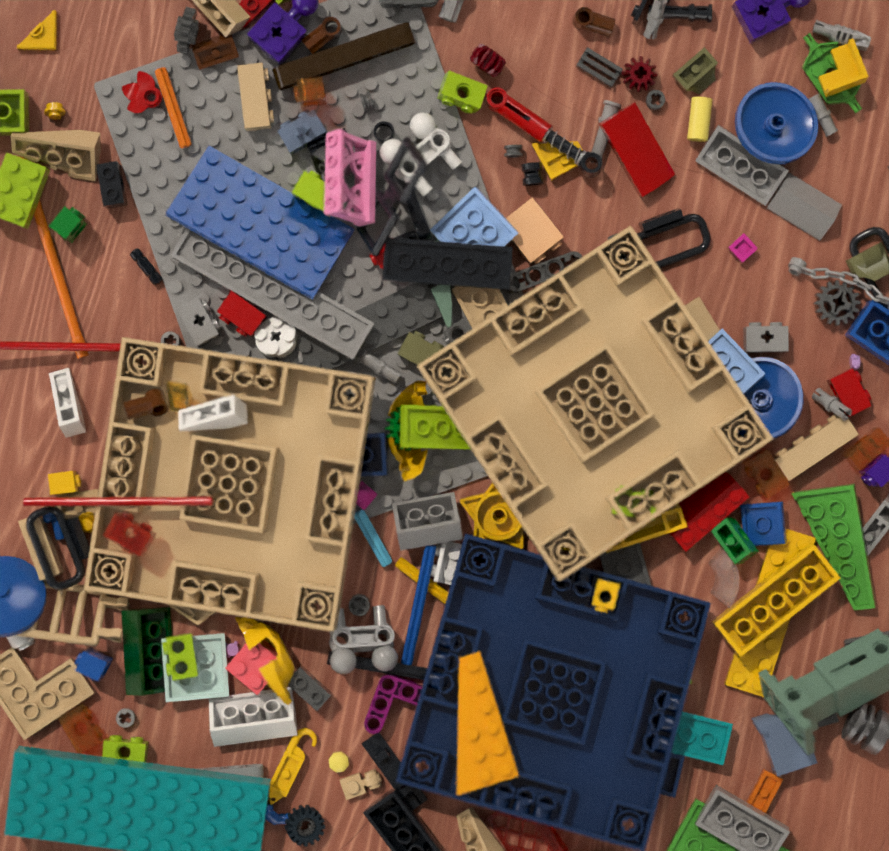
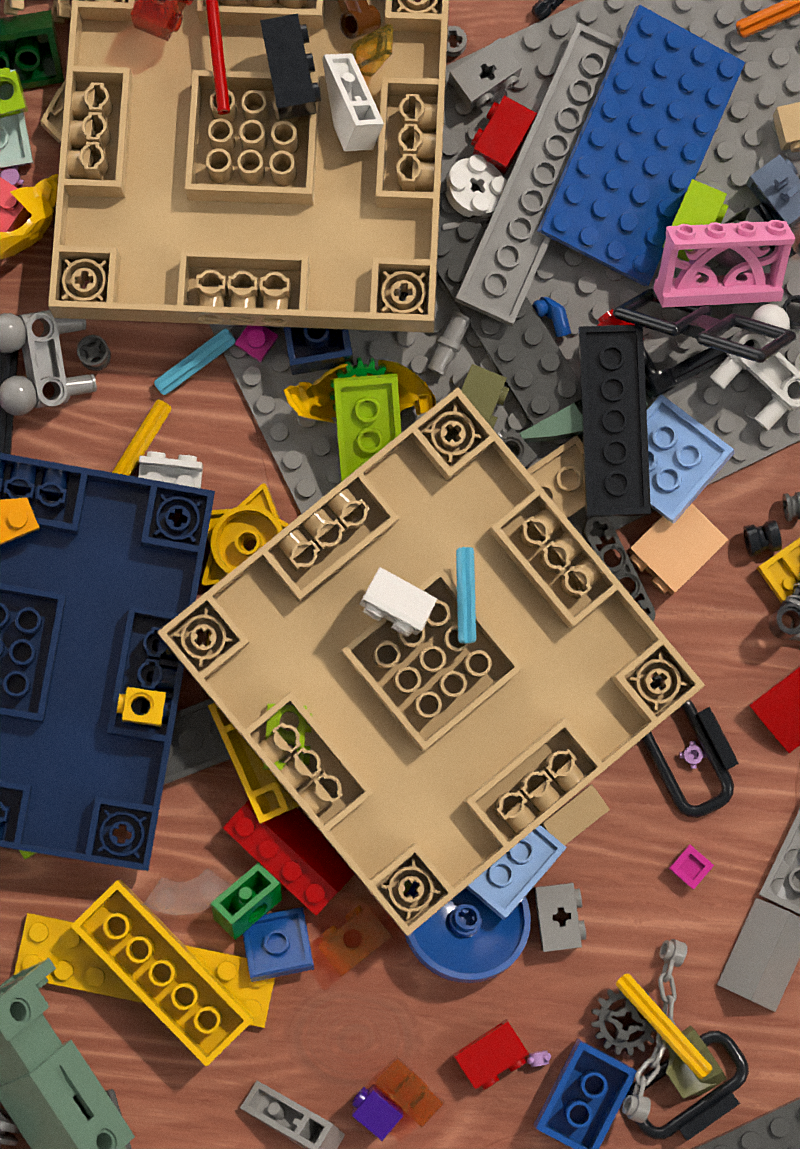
camera: 80 degrees right, 5 degrees down
light grey brick [392,492,463,551] -> none
blue axle [401,545,436,666] -> none
tan brick [772,414,859,481] -> none
bright green wing [791,484,876,610] -> none
light grey pin [812,388,852,421] -> none
none -> black brick [260,13,321,120]
none -> white slope [360,567,437,637]
none -> medium azure axle [456,547,476,644]
none -> blue arm [532,297,572,337]
none -> yellow axle [616,973,712,1079]
none -> lavender piece [679,741,707,769]

